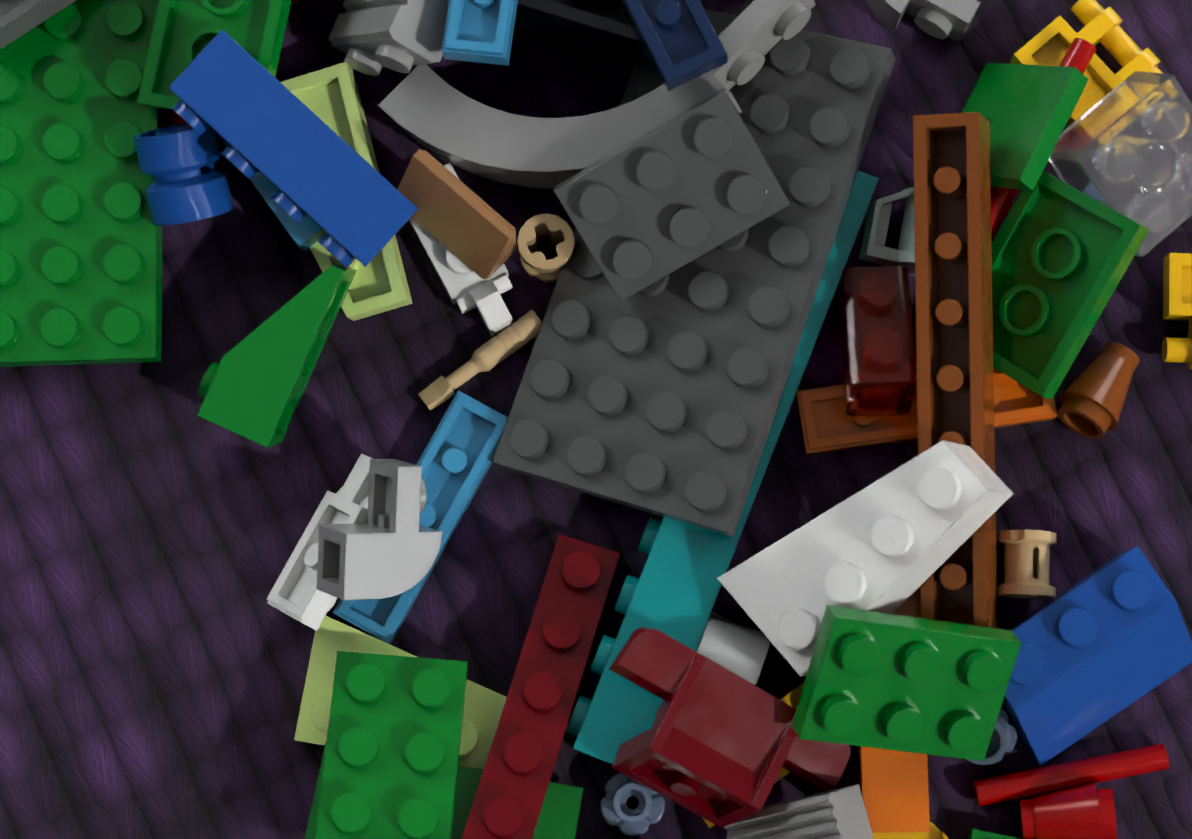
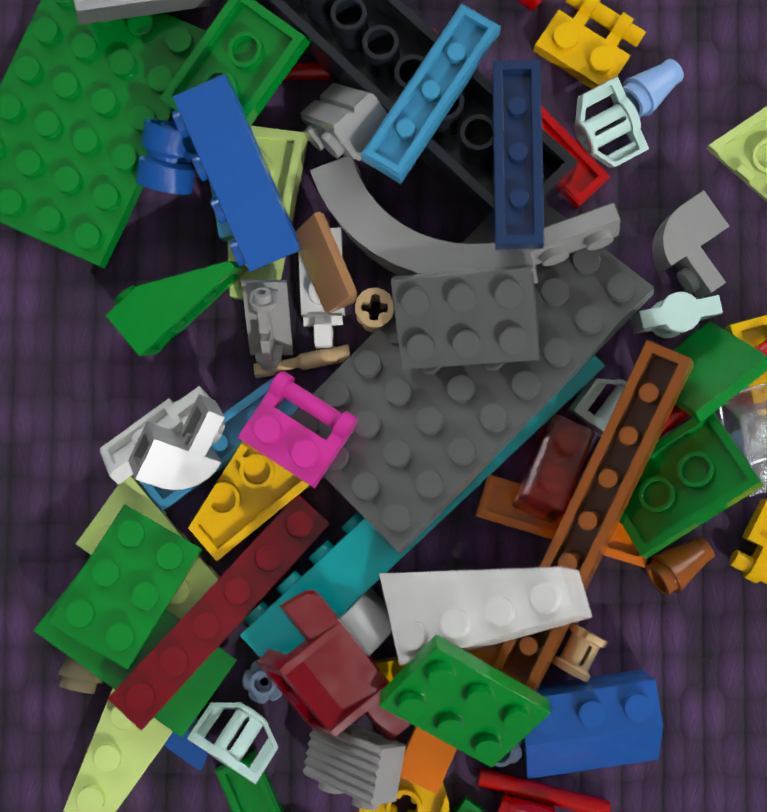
camera: 30 degrees right, 5 degrees up
none -> yellow wing [188,441,309,561]
none -> dark pink plate [237,370,358,488]
none -> light grey hinge [241,280,293,371]
none -> light aqua piece [631,292,723,338]

